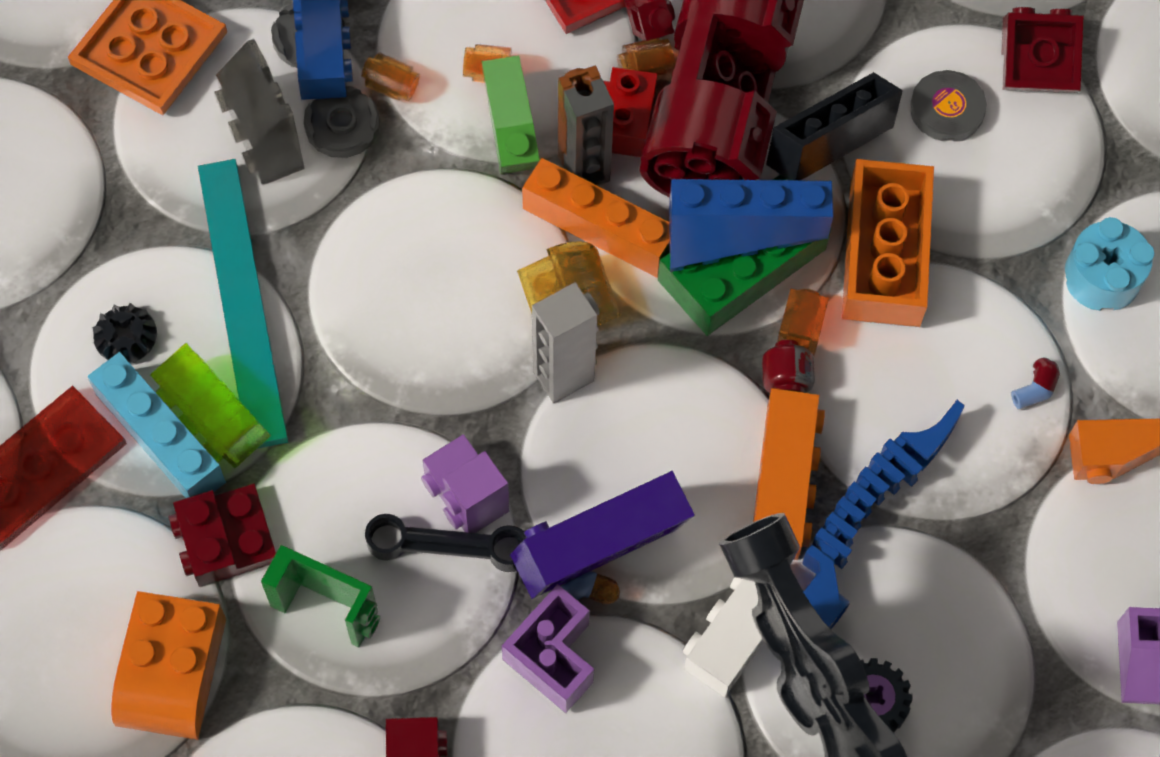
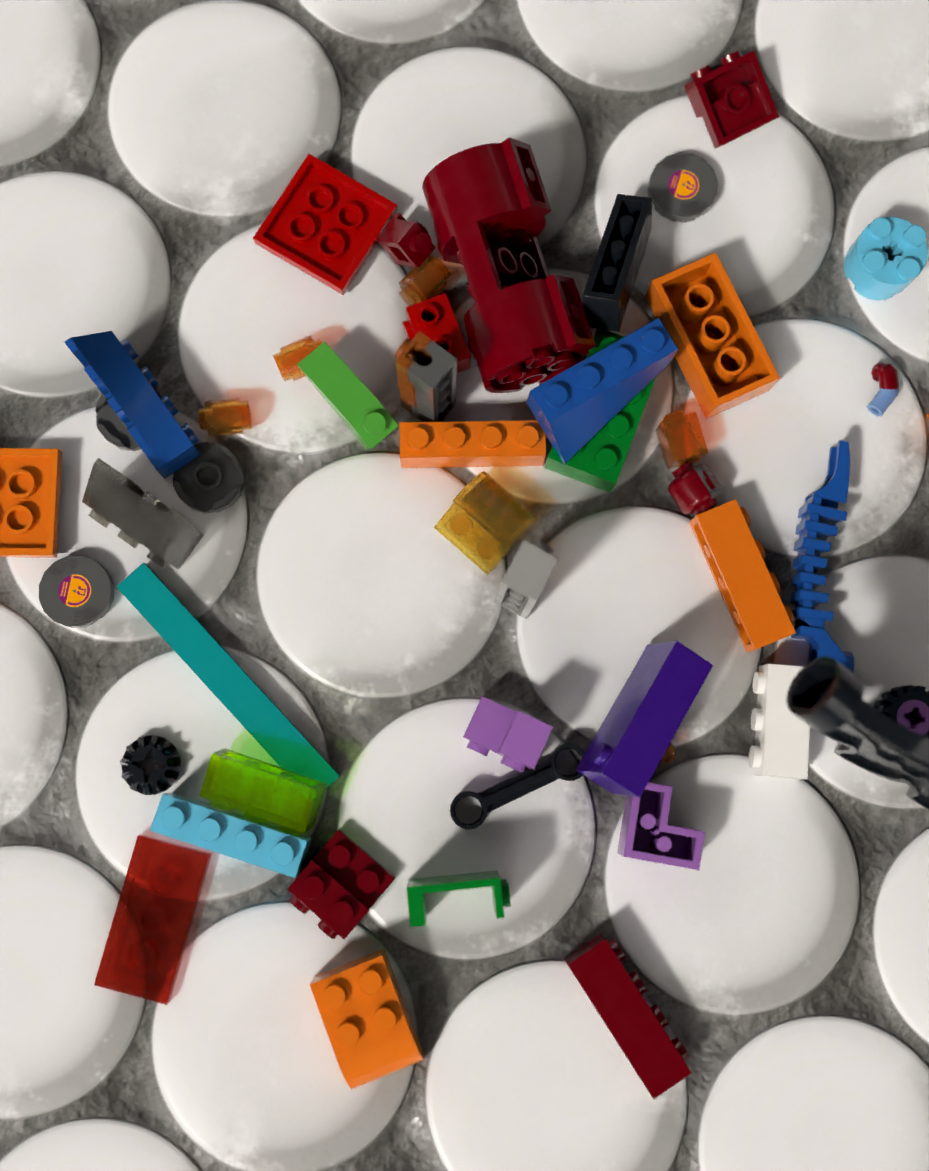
camera: 35 degrees left, 15 degrees up
none -> dark grey tile [39,555,114,628]

